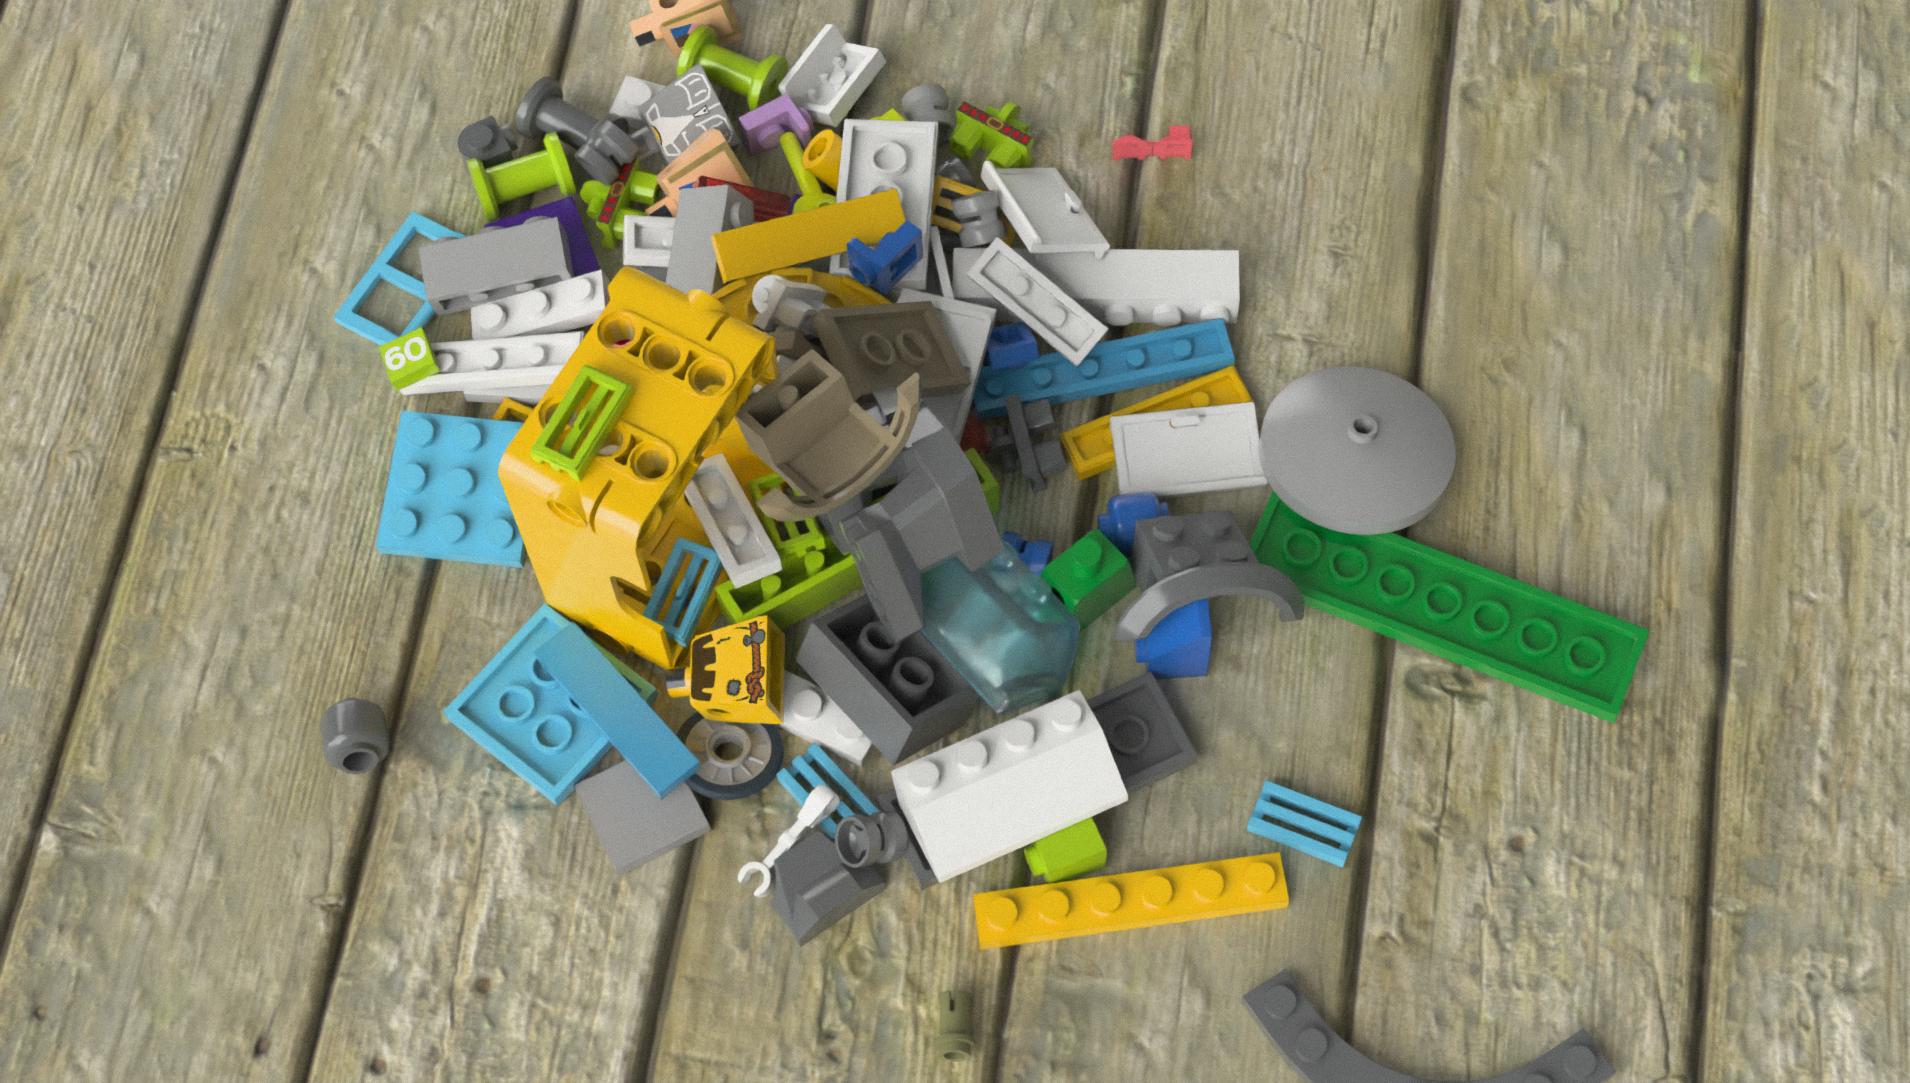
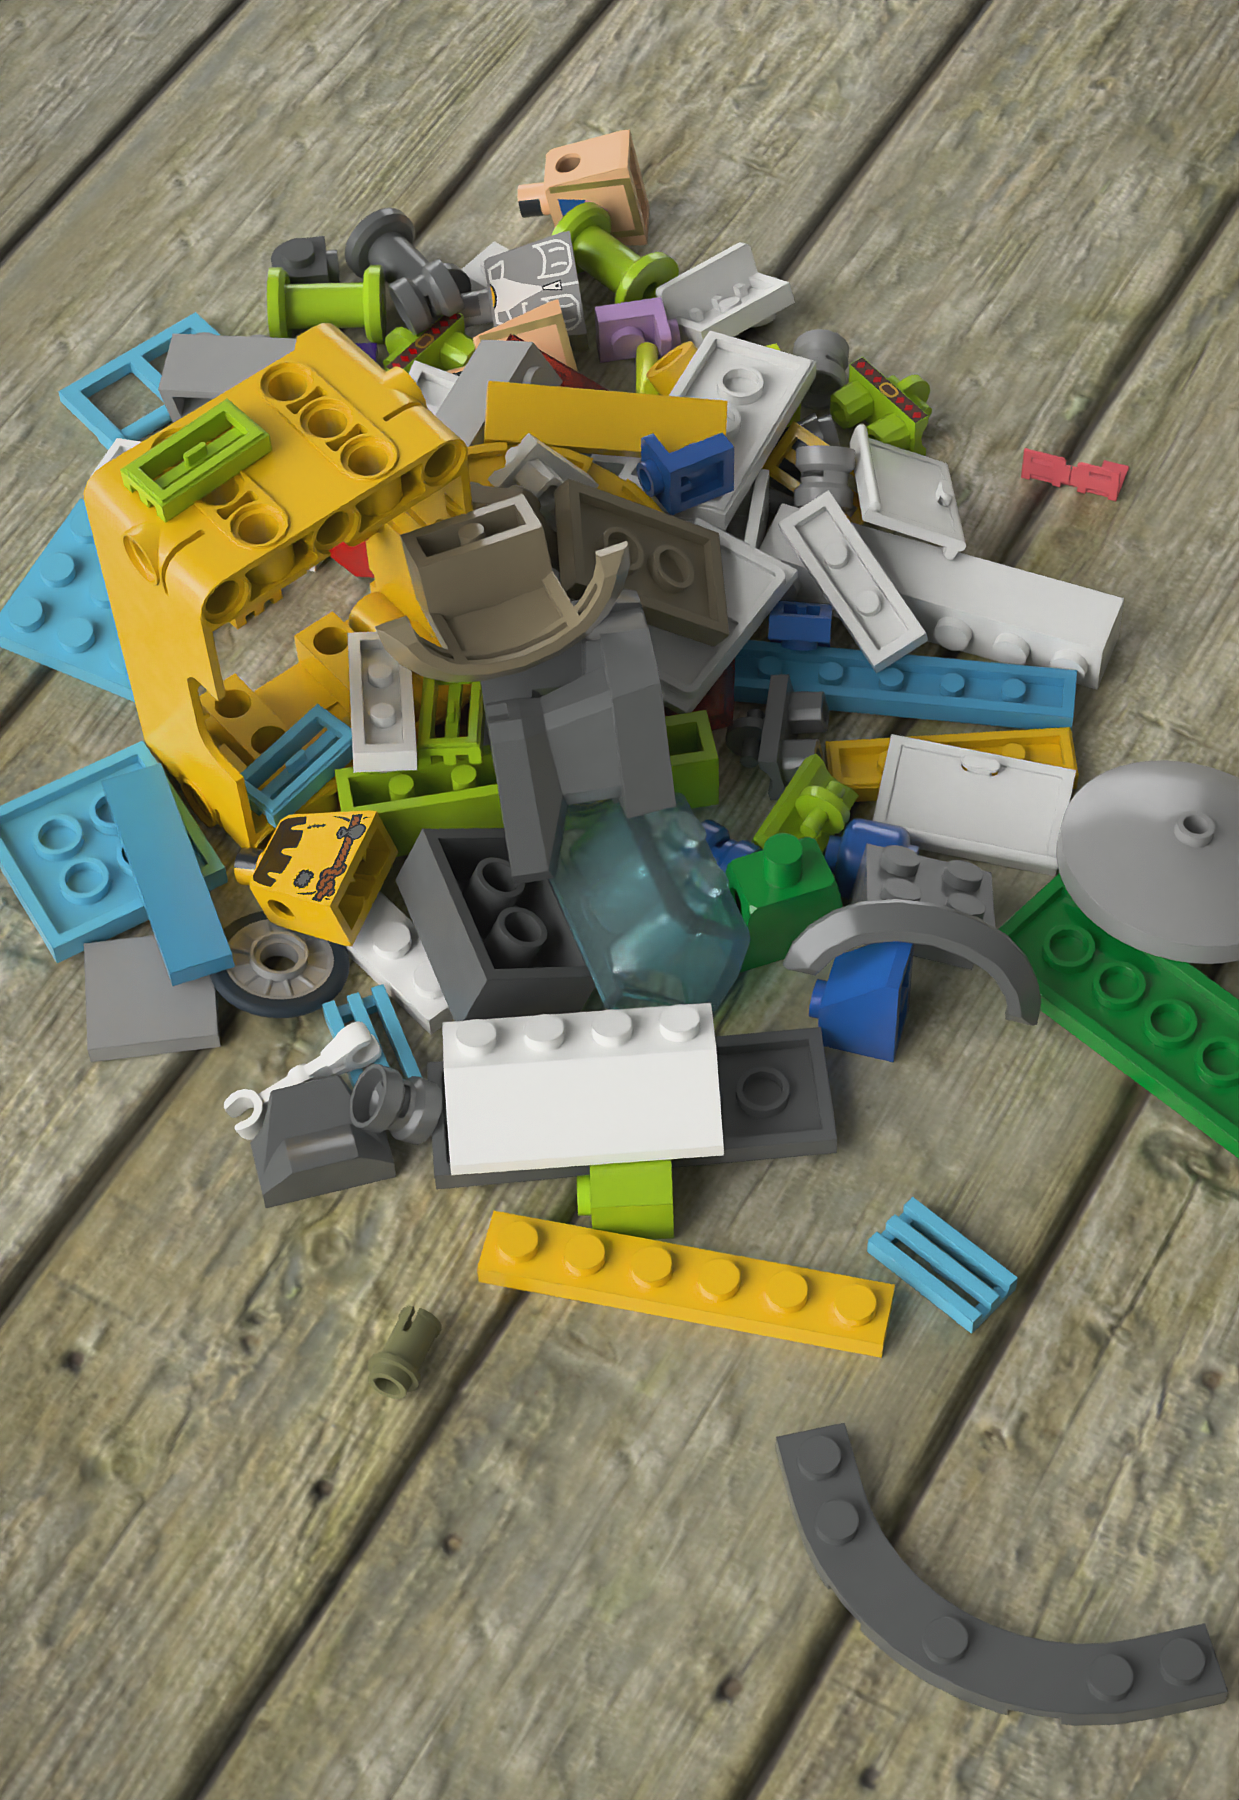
camera: 20 degrees right, 10 degrees down
lime tile [379,327,440,391] -> none
none -> lime hips [751,754,859,853]

